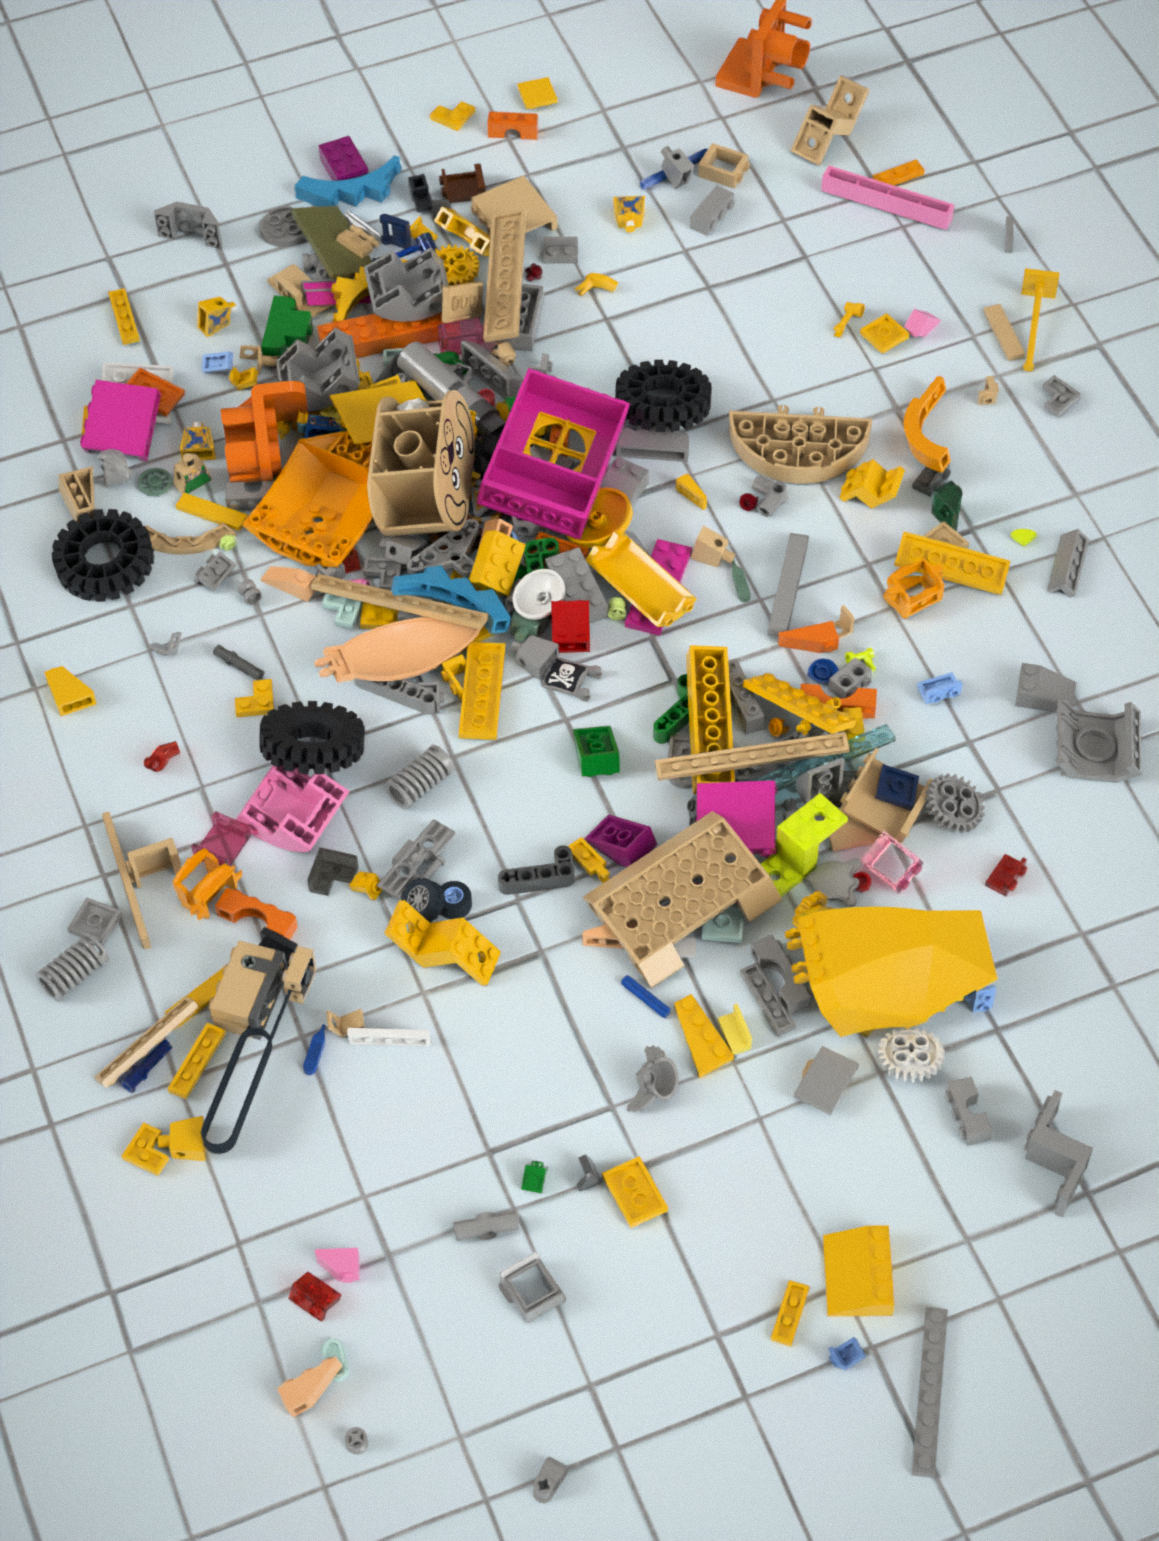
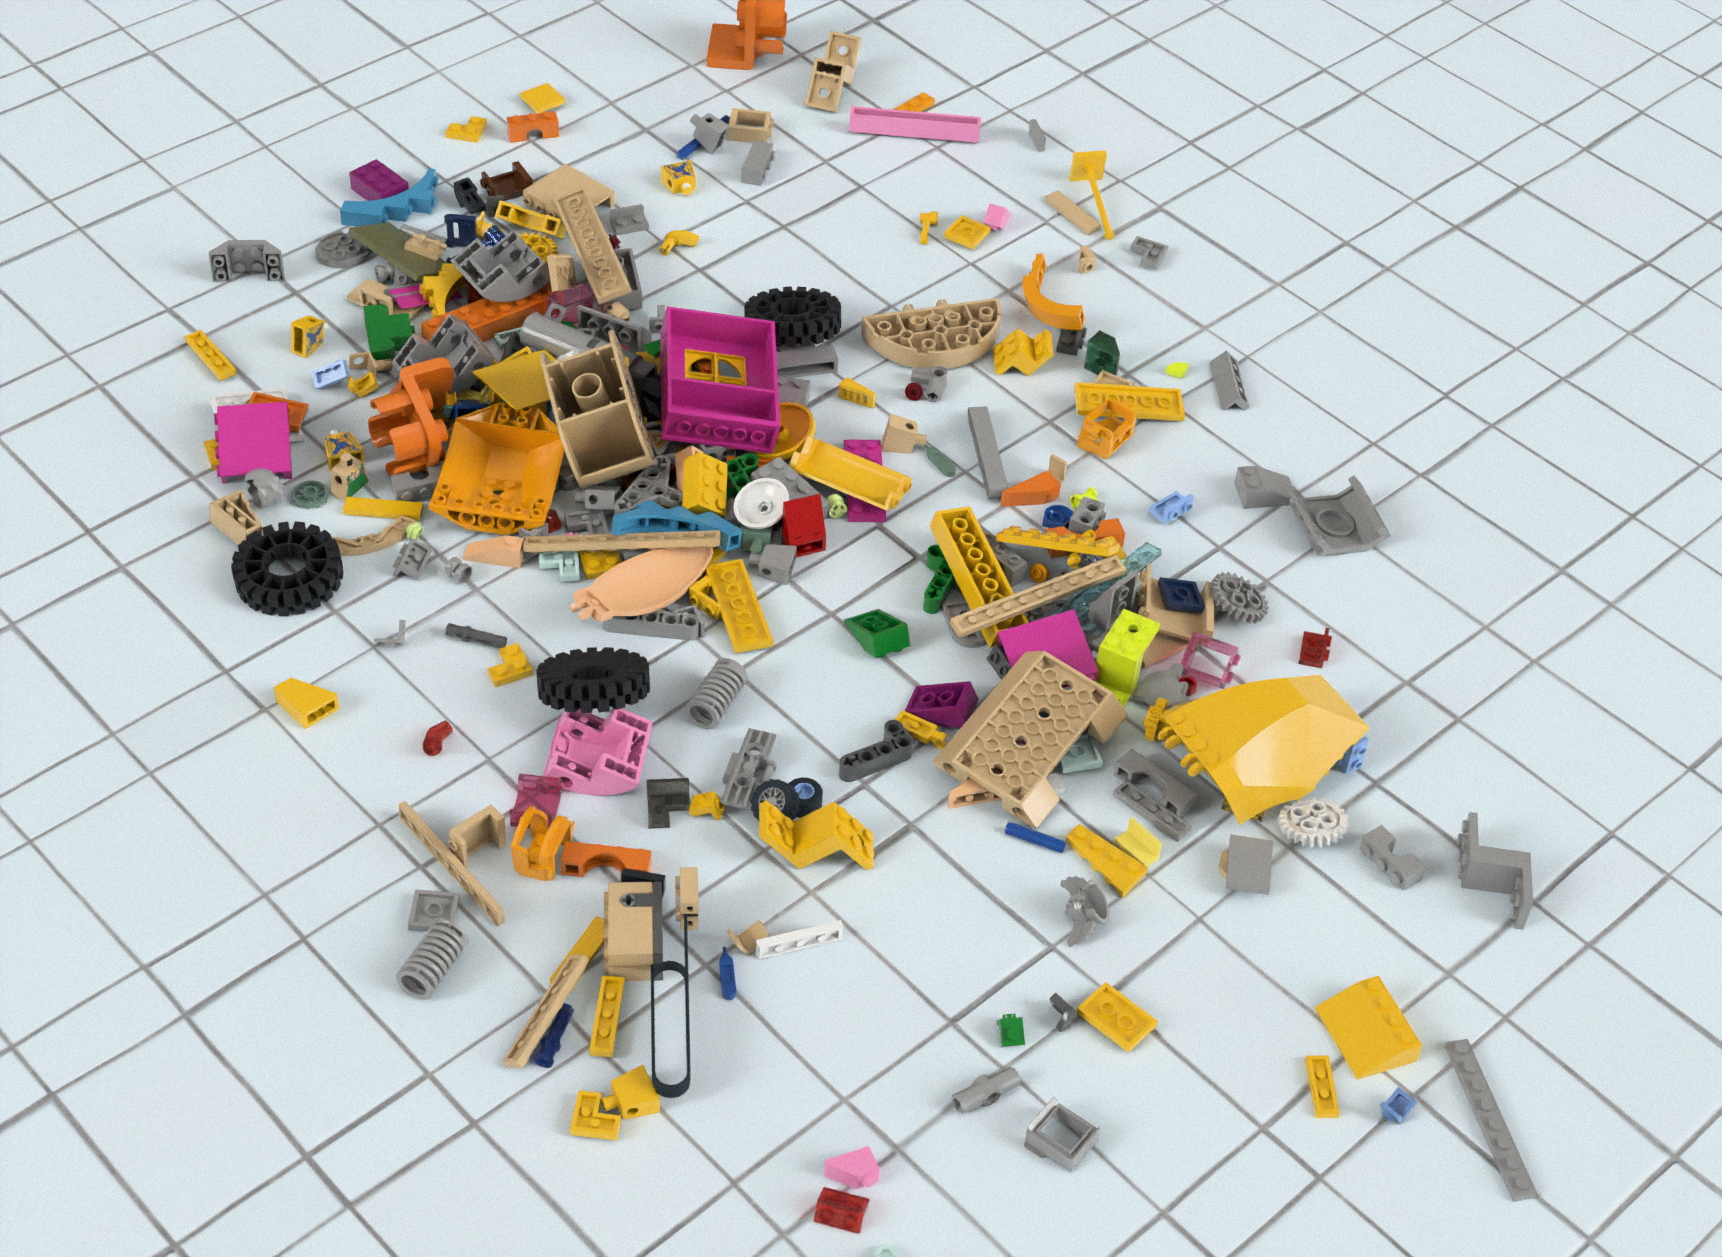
camera: 25 degrees left, 10 degrees down
flag [541,657,602,702] -> none
none -> light grey bracket [535,302,567,322]

